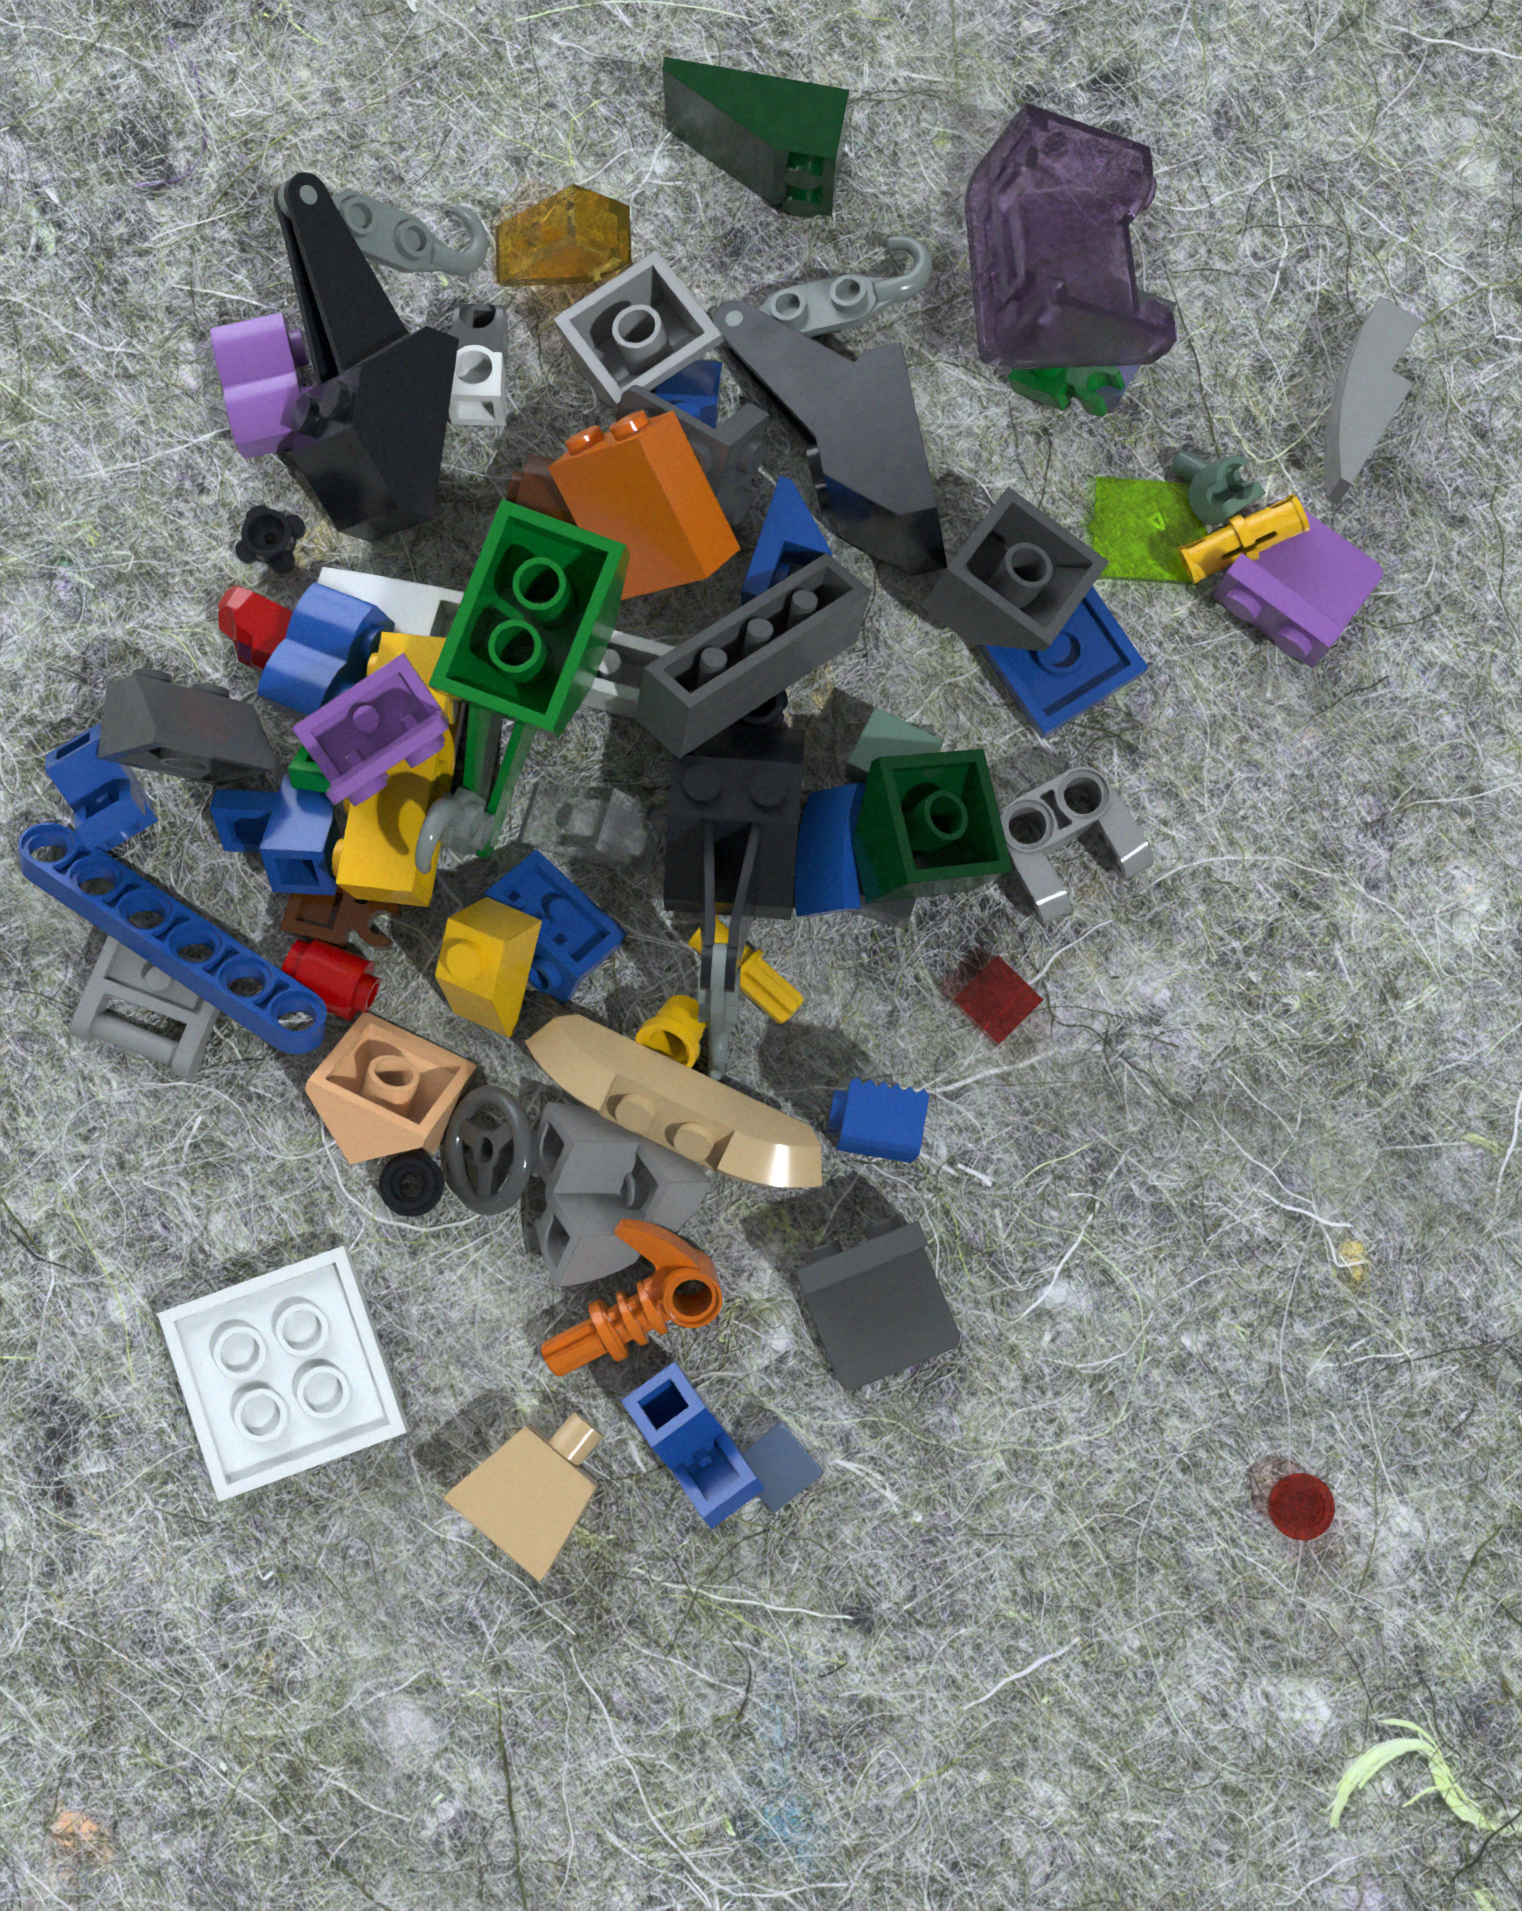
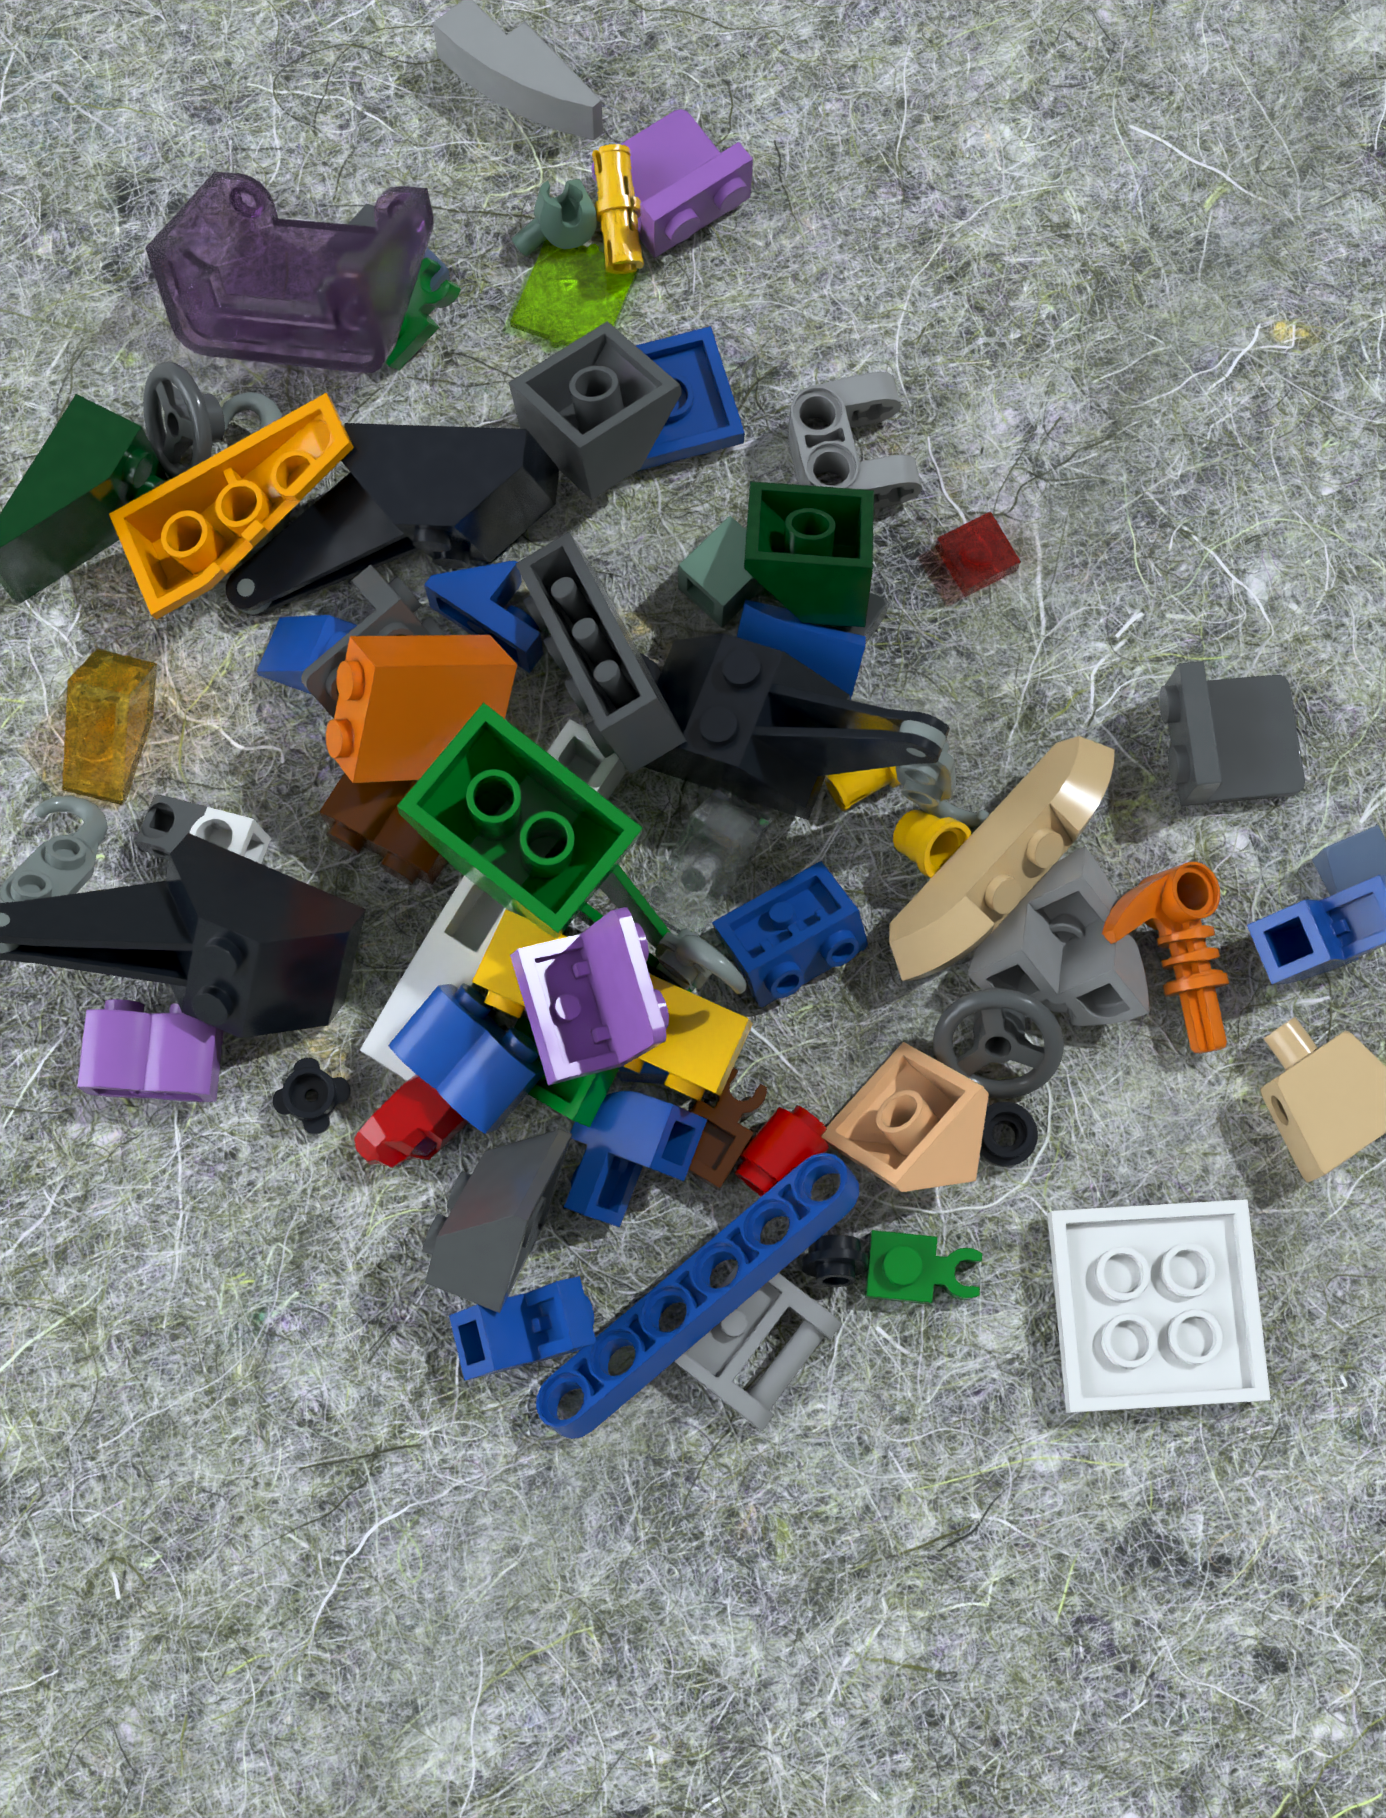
camera: 75 degrees left, 5 degrees down
yellow slope [435,897,542,1038] -> none
light grey slope [553,250,724,410] -> none
blue brick [826,1077,929,1163] -> none
none -> light orange wedge [109,393,354,620]
none -> dark grey piece [143,362,225,479]
none -> black plate [802,1234,868,1287]
none -> green plate [865,1230,983,1305]

